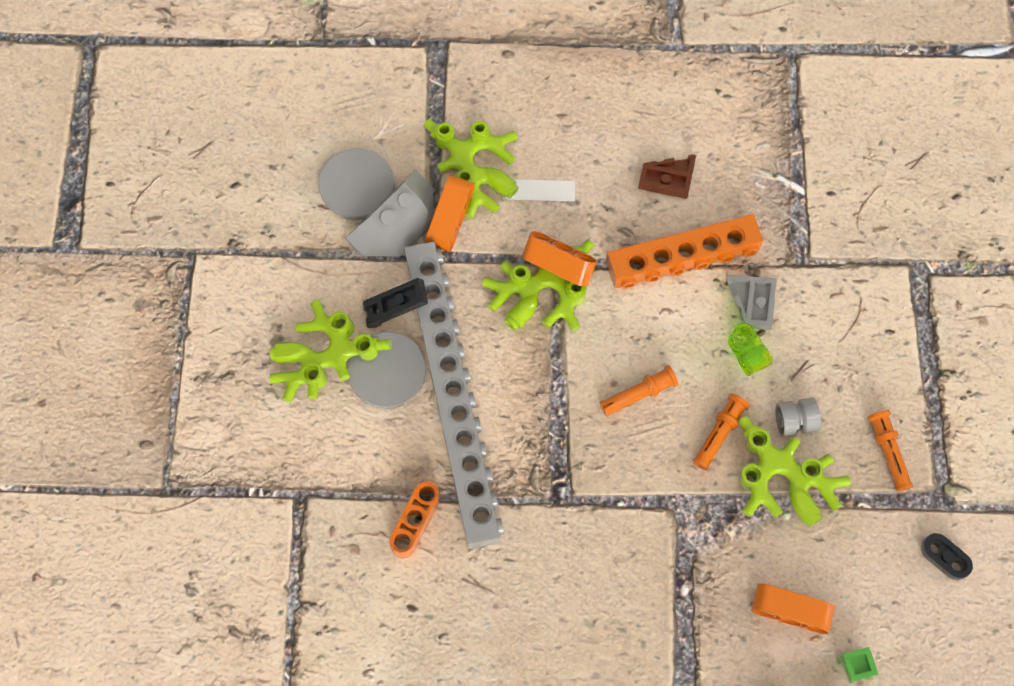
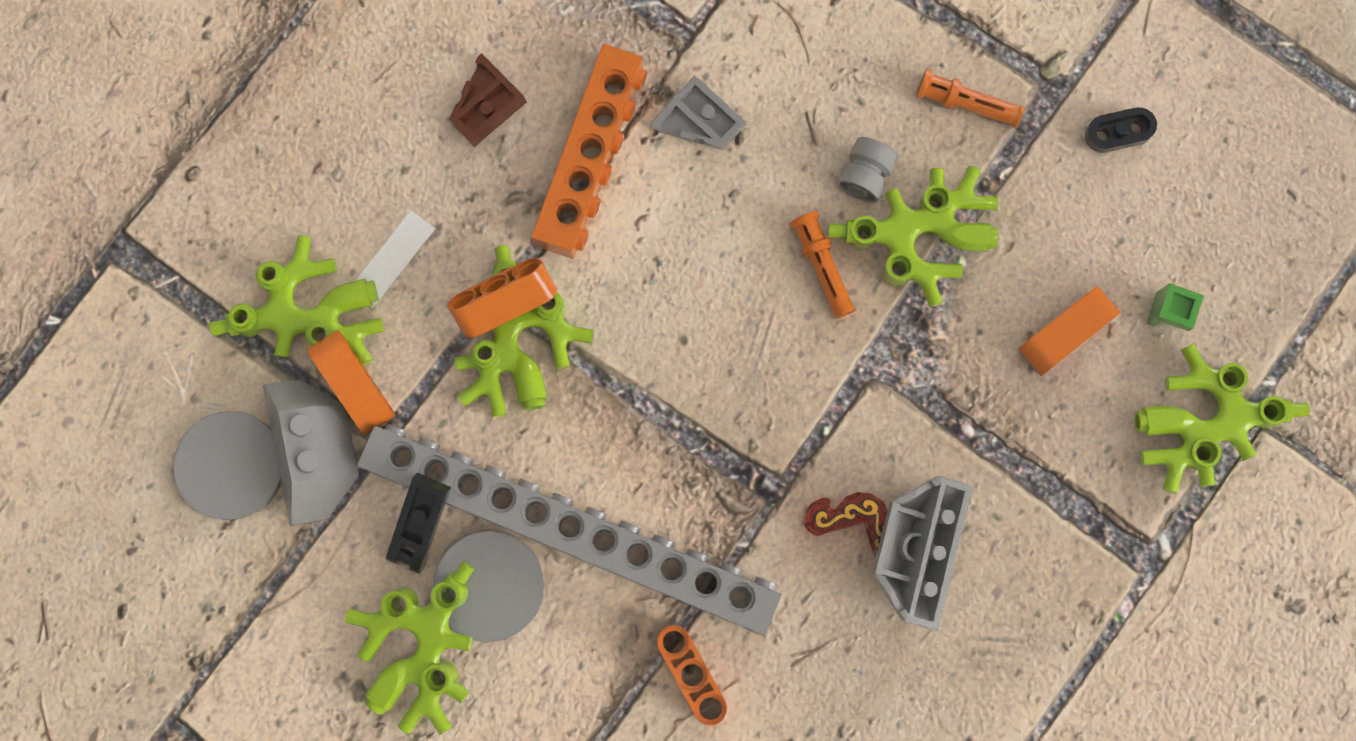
camera: 55 degrees left, 10 degrees up
orange pin [599,365,679,417] -> none
clear neon green piece [728,323,773,376] -> none
none -> clear red animal [803,492,888,557]
none -> light grey wedge [872,476,973,631]

